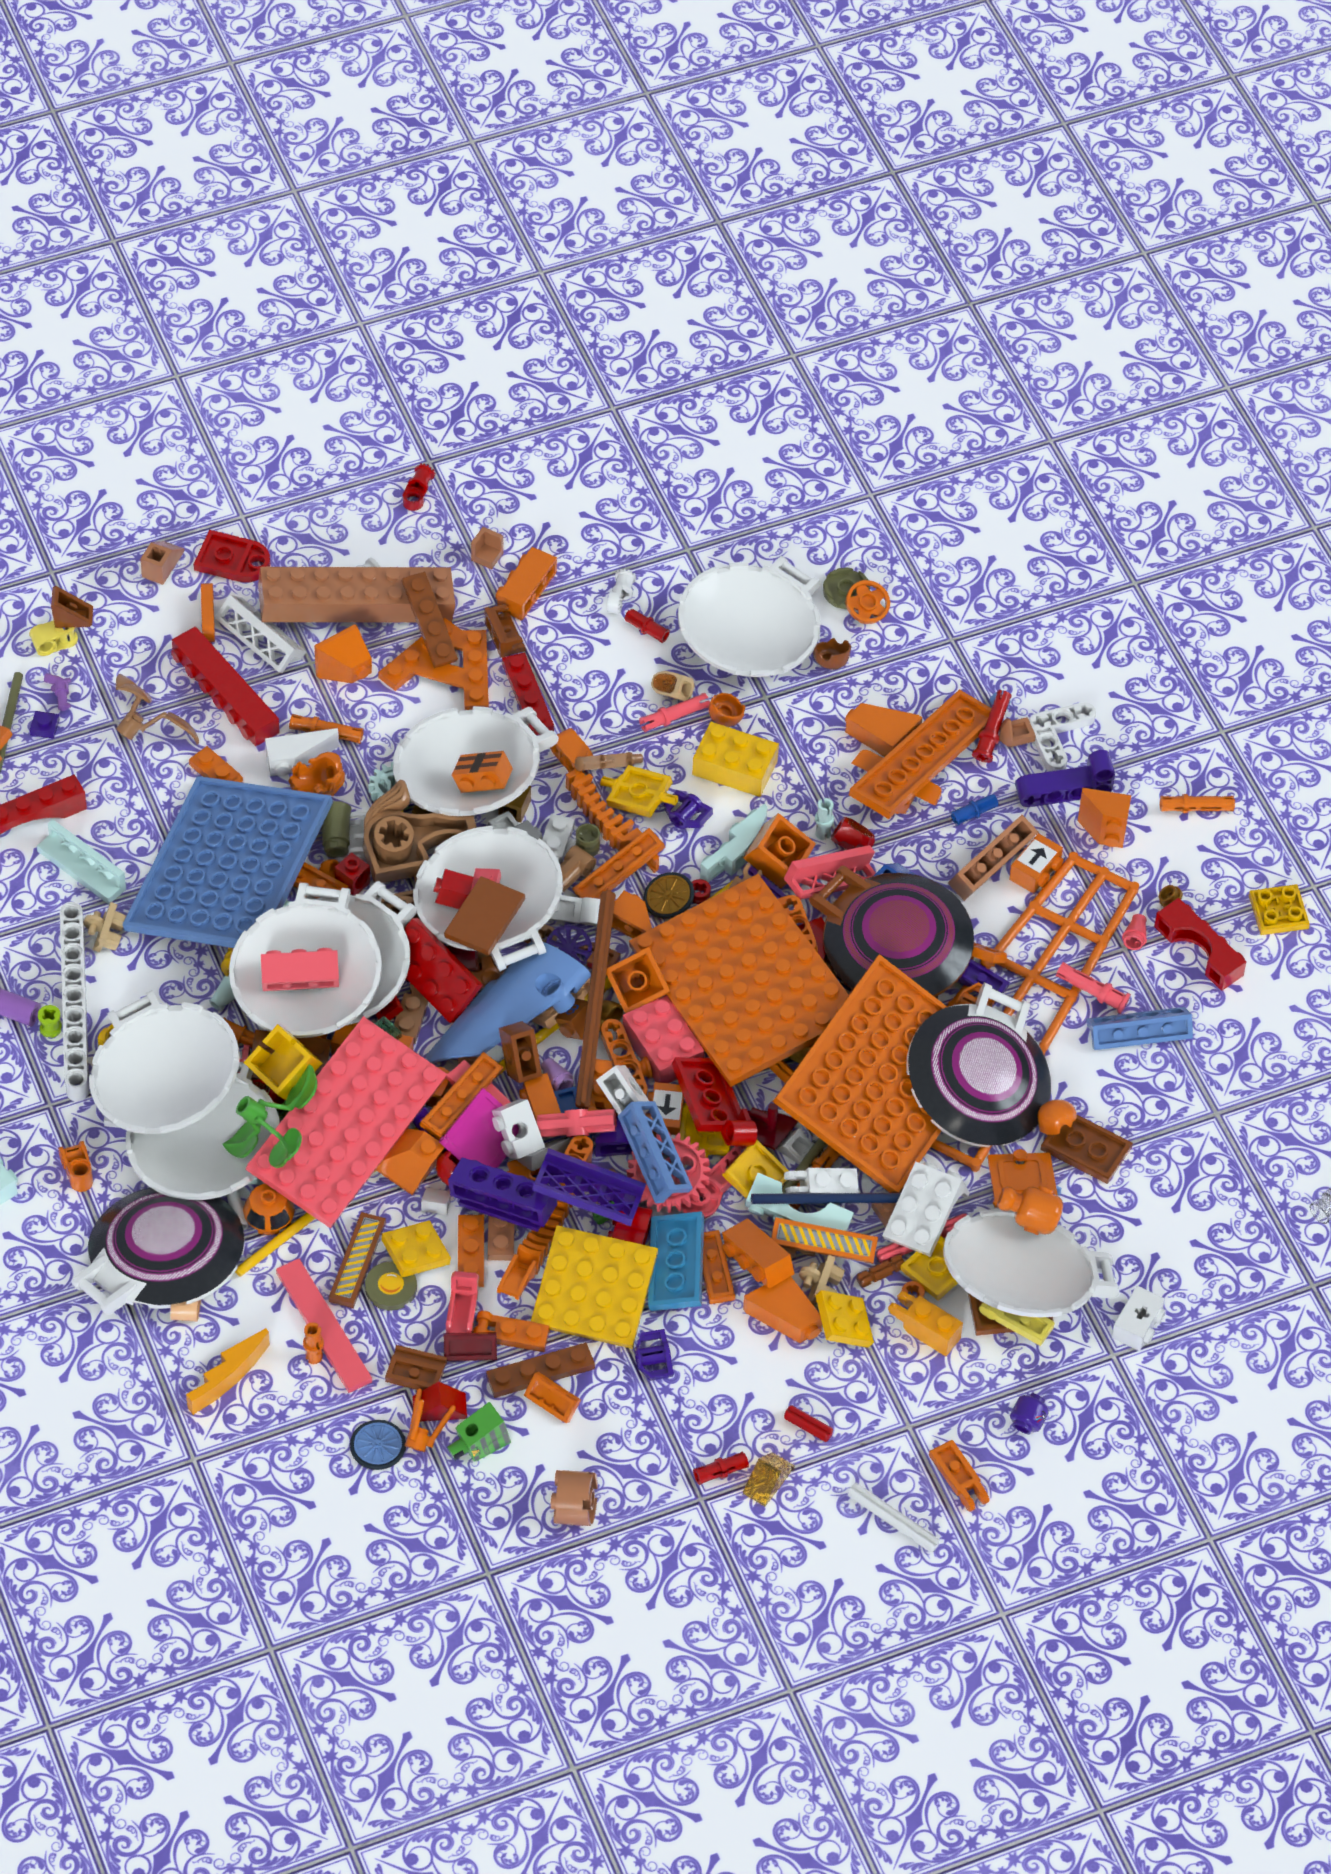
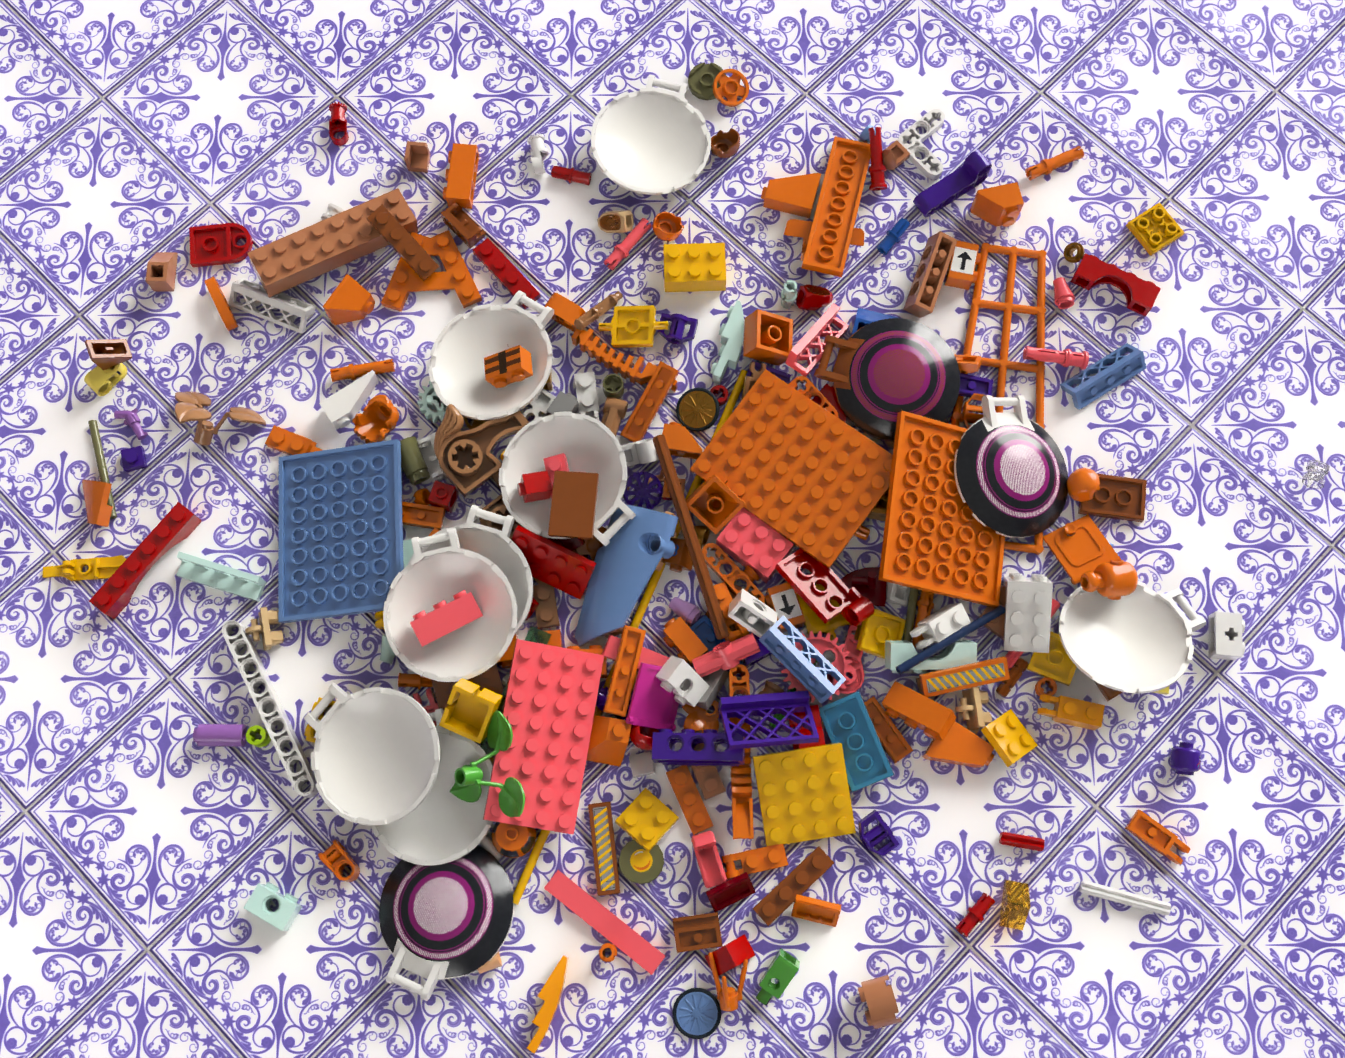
camera: 20 degrees left, 20 degrees up
red brick [171,626,280,747] -> none
dark orange brick [499,1021,542,1083] -> none

